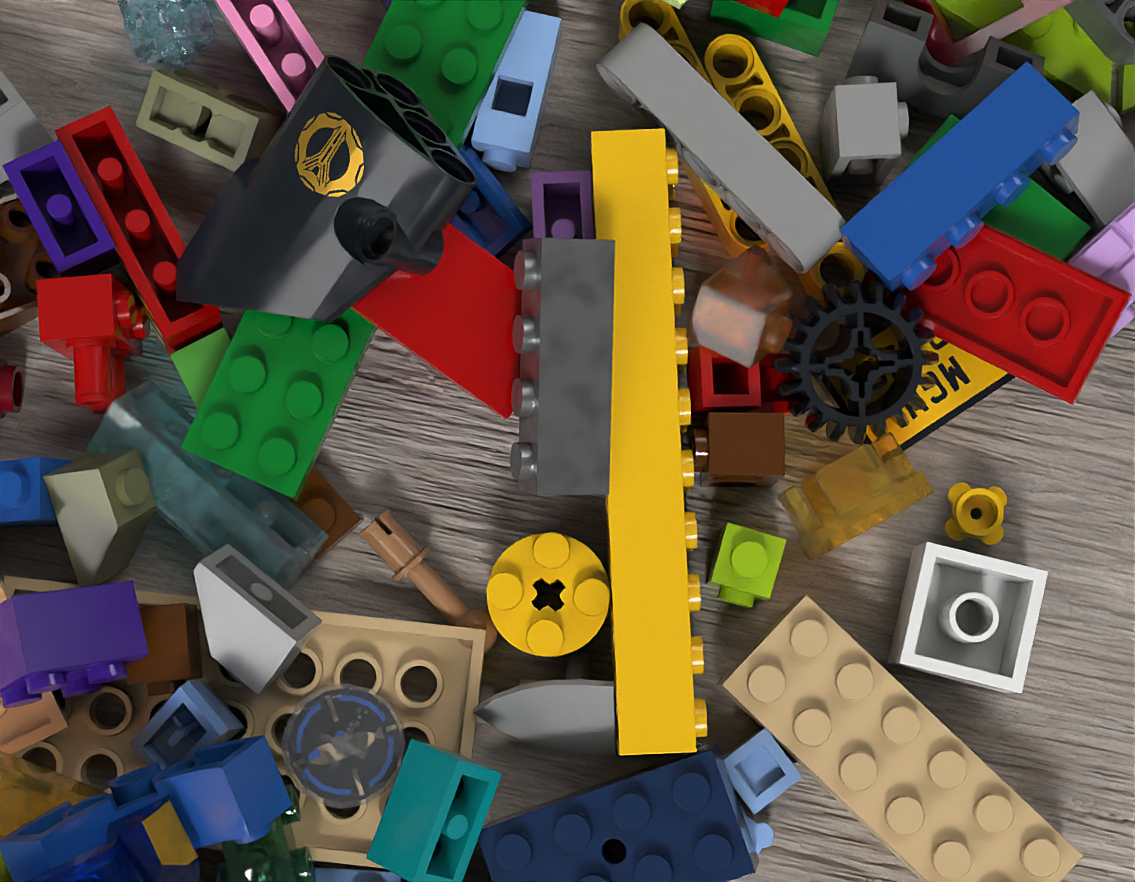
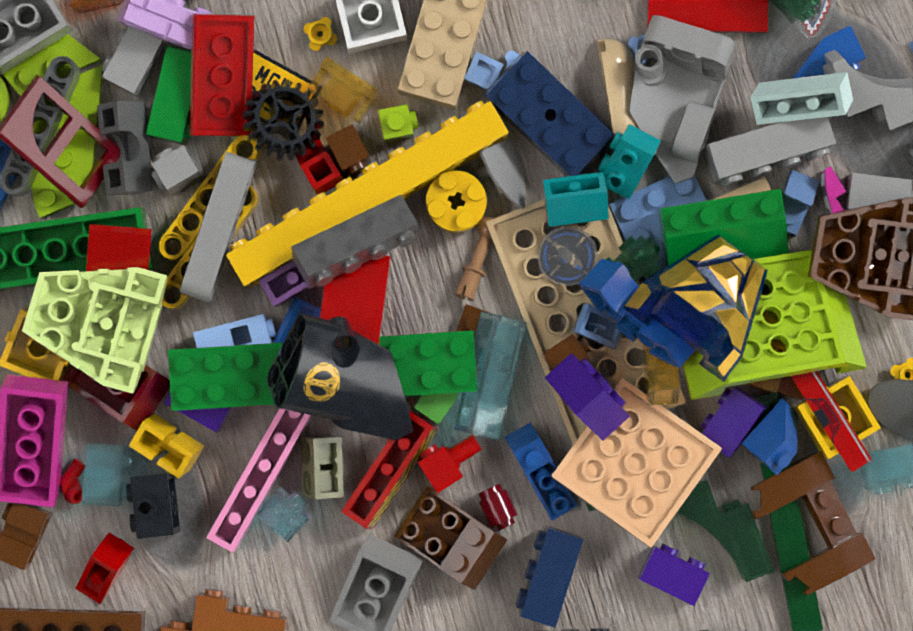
camera: 115 degrees left, 5 degrees up
dark purple brick [2,139,120,278] -> none
olive slope [43,448,156,587] -> none
light grey slope [193,543,322,695] -> none
clear orange slope [685,244,793,369] -> none
blue brick [839,61,1080,294] -> none

